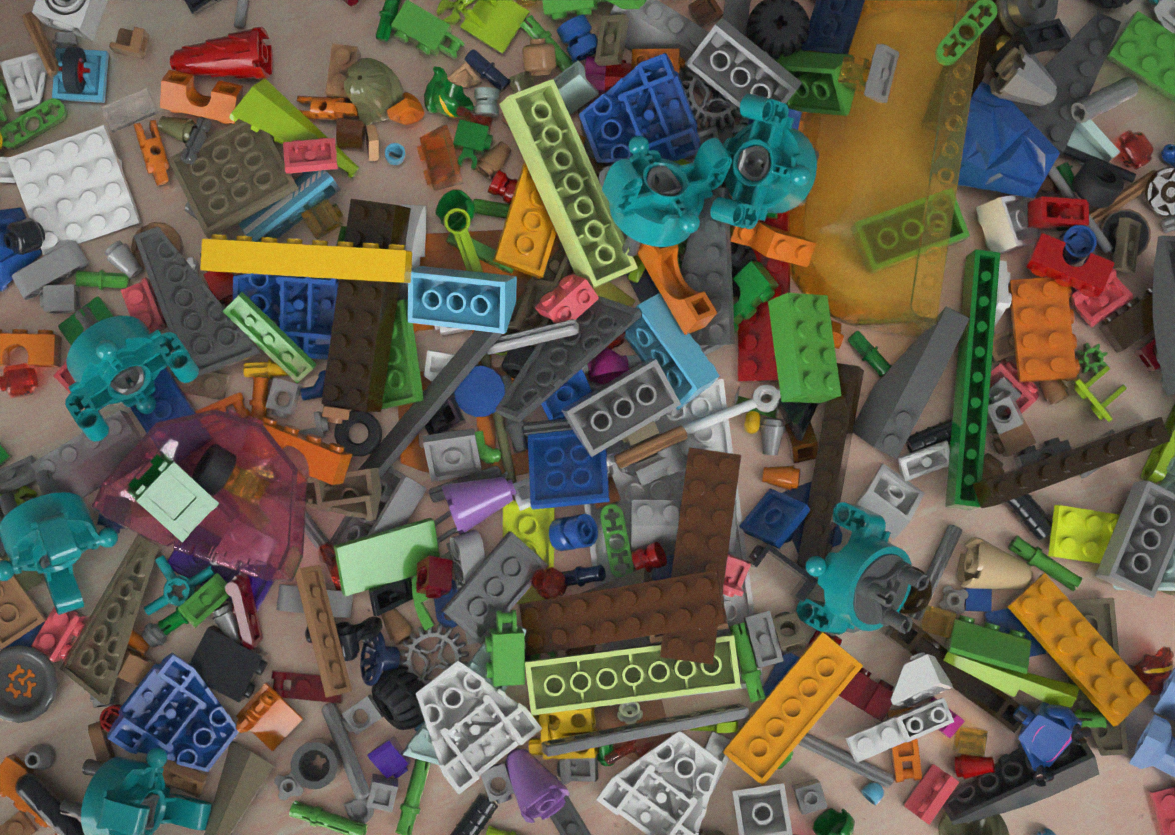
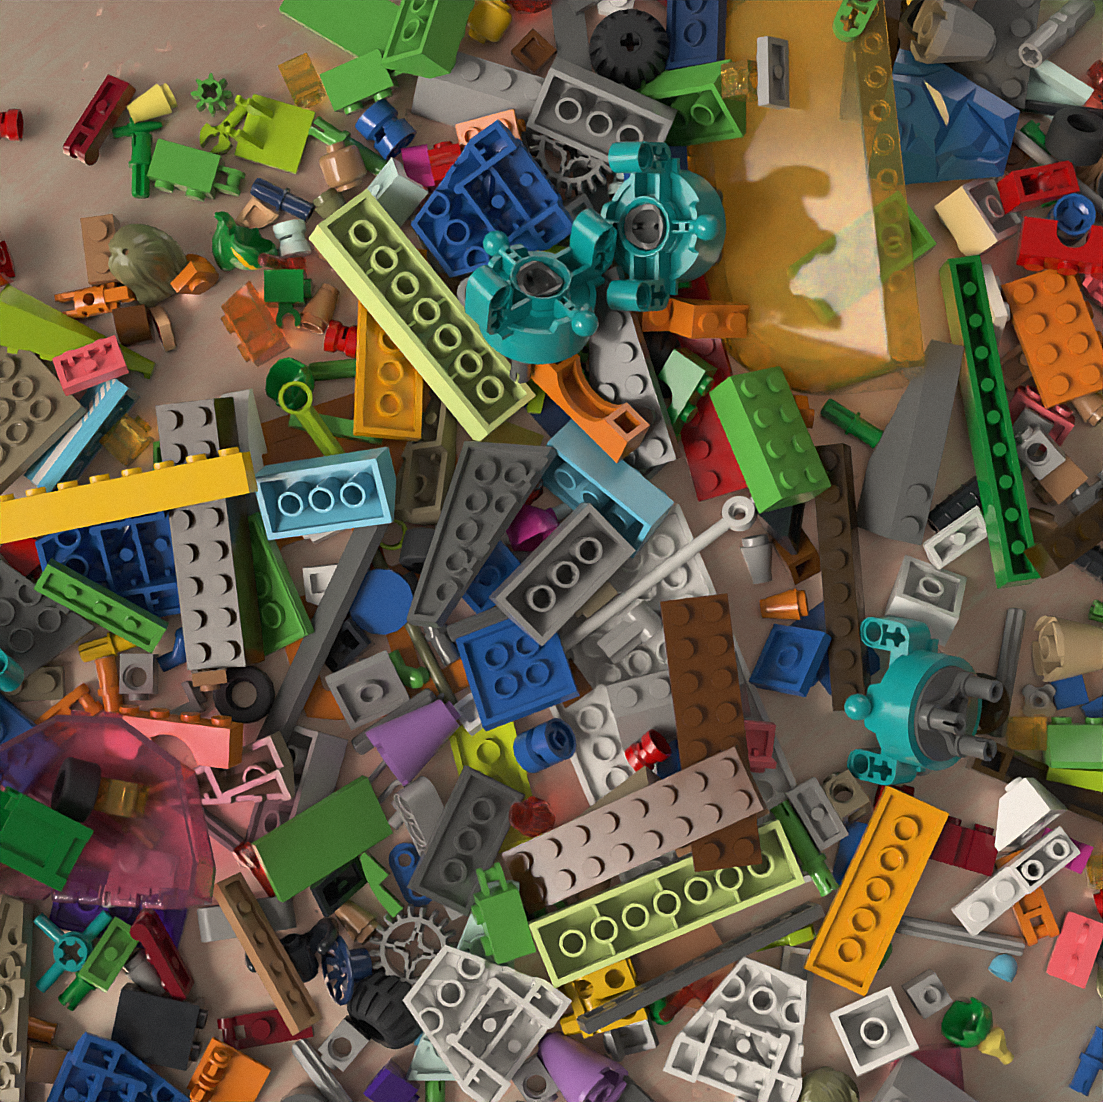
camera: 10 degrees left, 0 degrees up
light grey plate [142,623,166,647] -> none
medium azure hinge [385,143,405,166] -> none
dark red brick [416,555,452,599] -> none
light grey axle [487,319,579,355] -> none
coral bracket [535,274,599,323] -> none
dark blue axle [555,564,606,587] -> none
dark tan plate [595,14,629,66] -> none
bright green beam [600,504,634,578] -> none
medium nougat axle [614,425,688,469] -> none
white plate [617,702,643,725] -> none
piece [733,386,780,434] -> none
black panel [748,543,818,602] -> none

